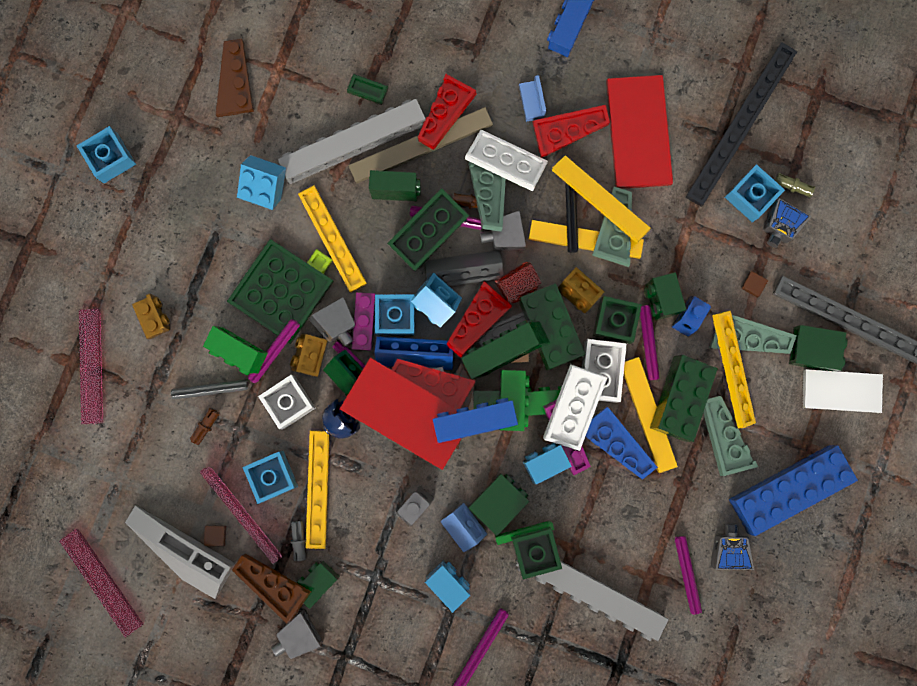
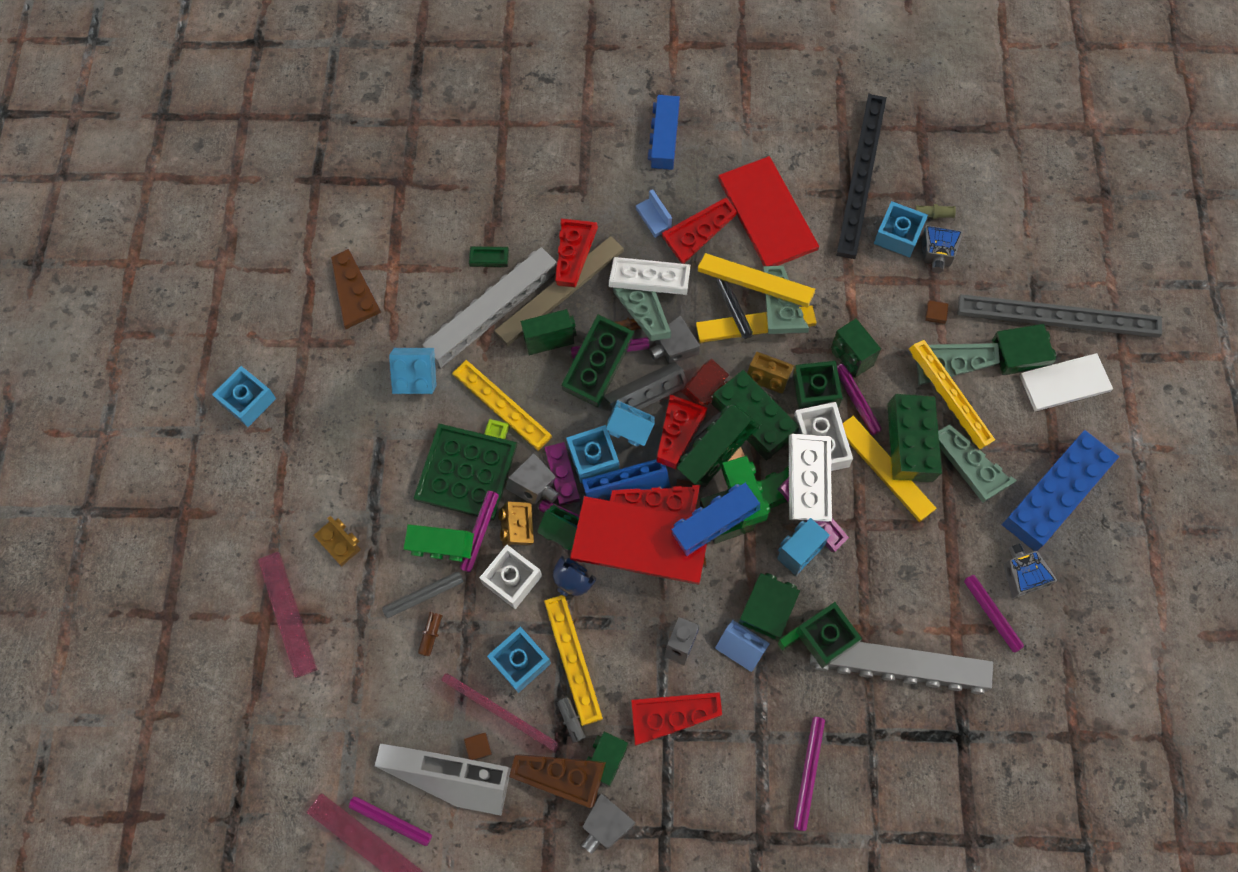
camera: 15 degrees left, 15 degrees down
dark azure brick [425,560,470,613] -> none
blue wing [585,406,658,479] -> none
blue torso [672,296,711,337] -> none
none -> magenta axle [348,797,432,846]
none -> red wing [631,692,722,746]

